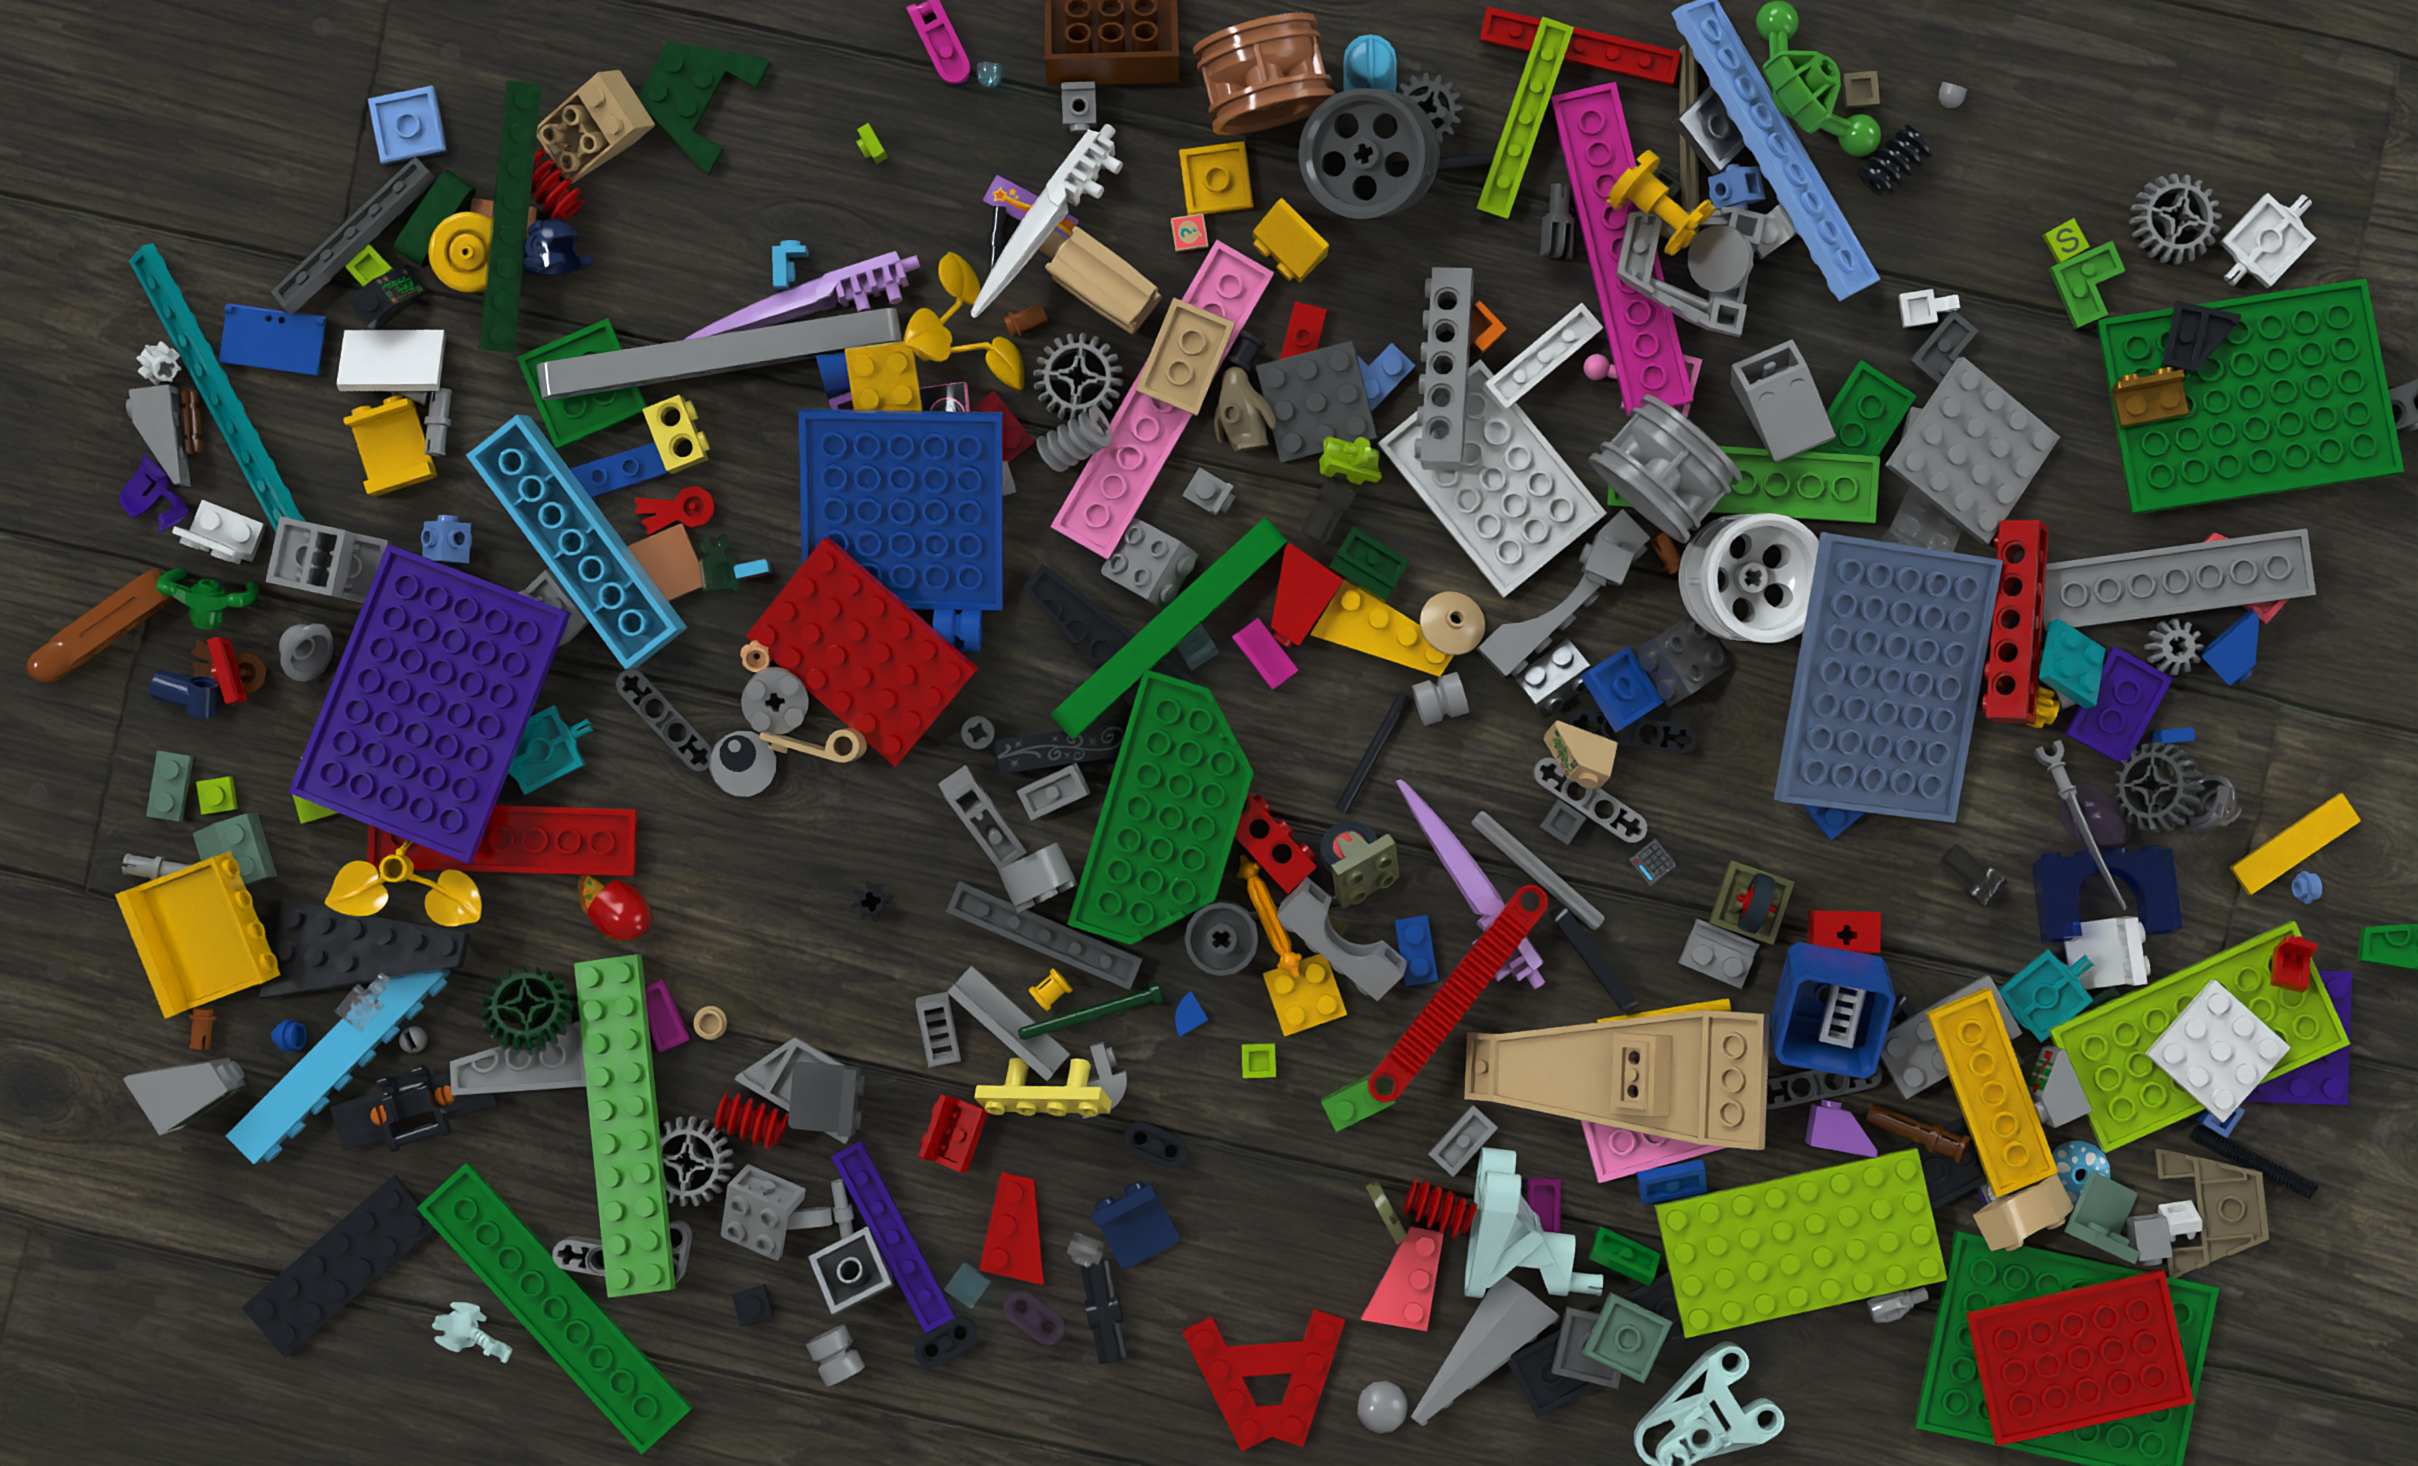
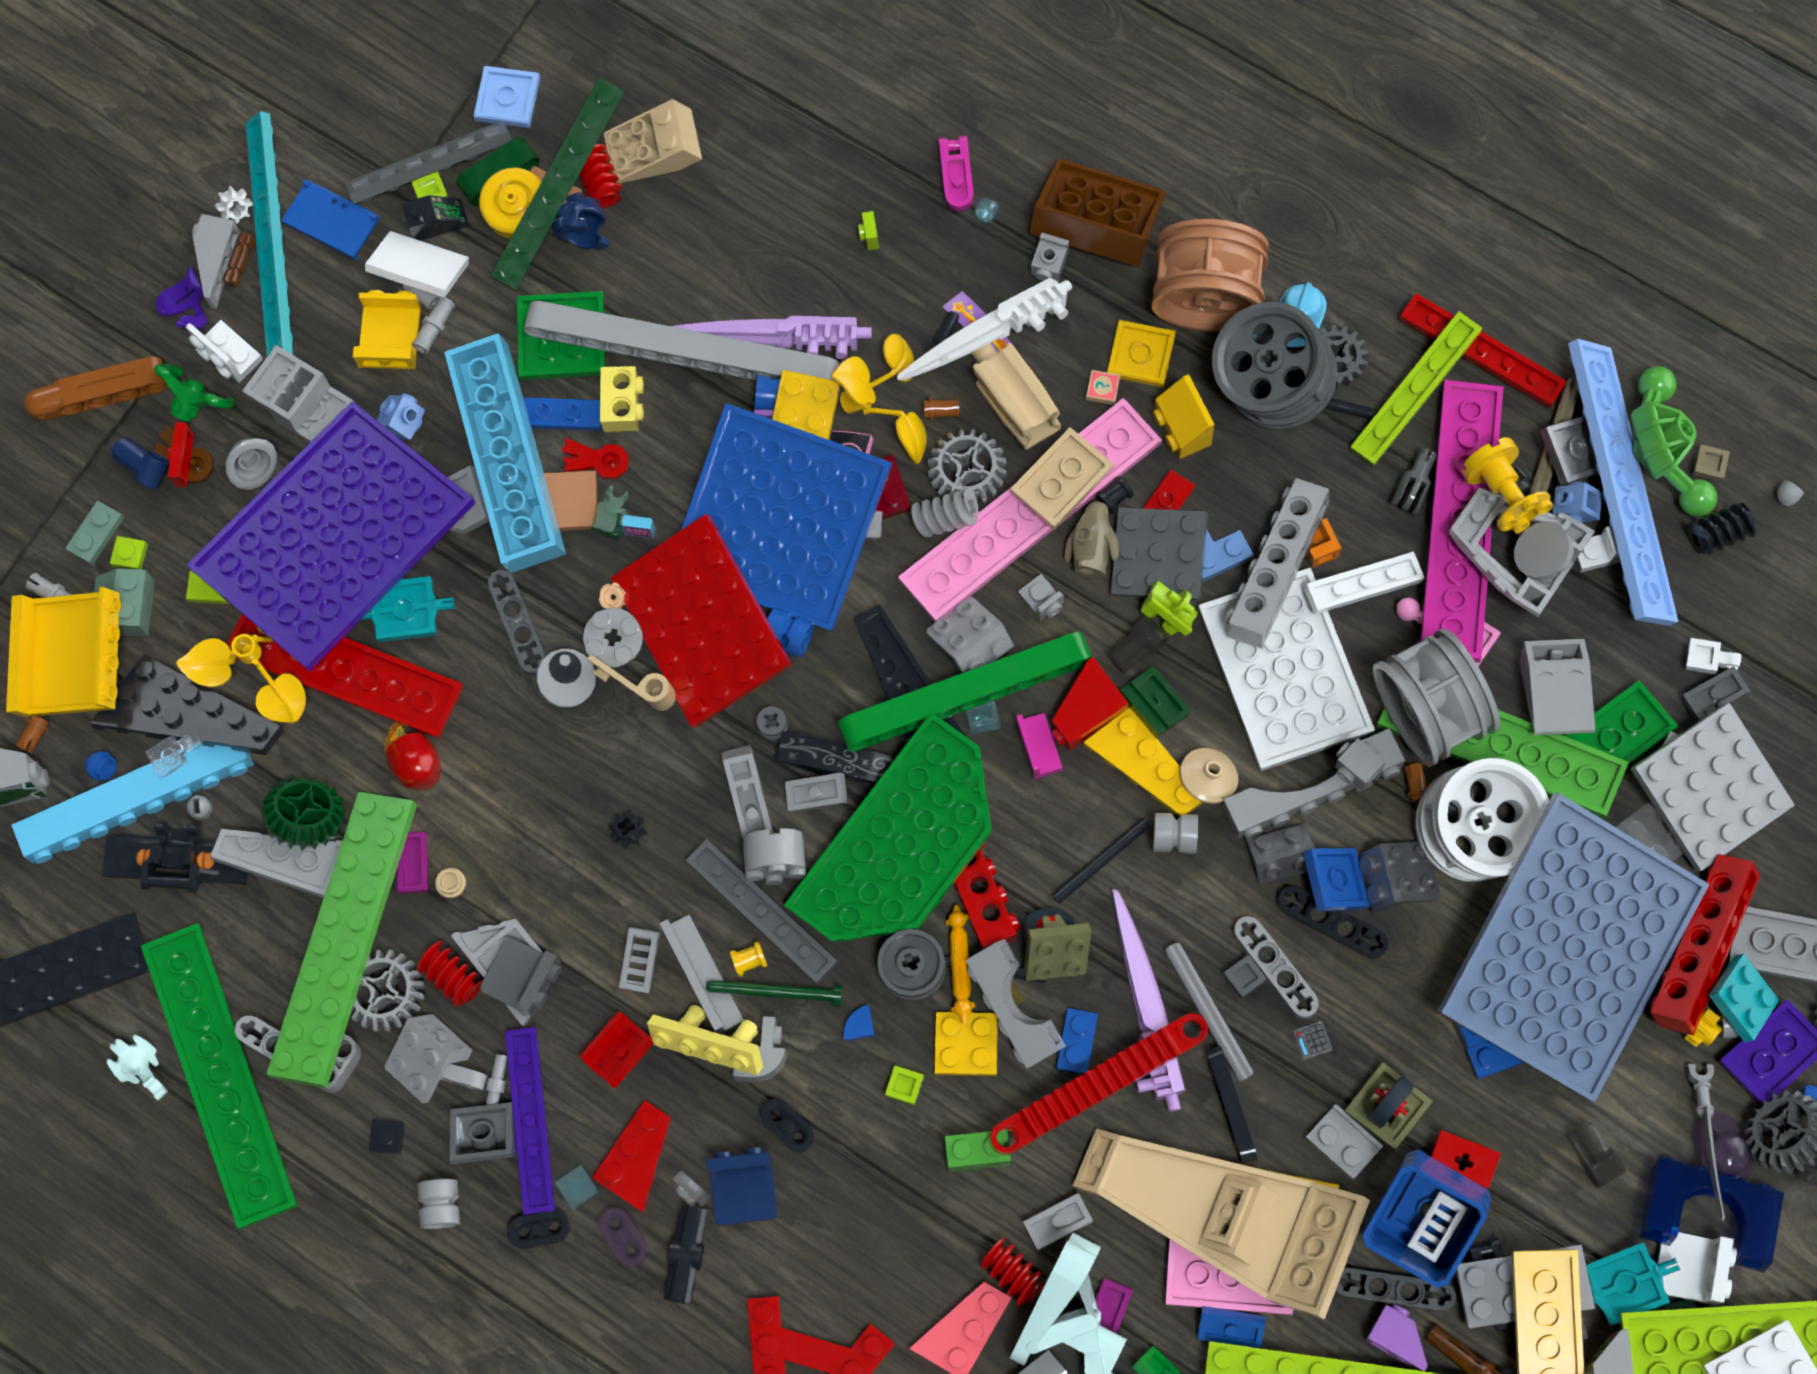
camera: 25 degrees right, 15 degrees down
dark green wing [637,41,772,176] -> none
medium azure bracket [772,240,809,291] -> none
olive tile [1365,1180,1408,1245] -> none
tan slope [1544,720,1618,790] -> none

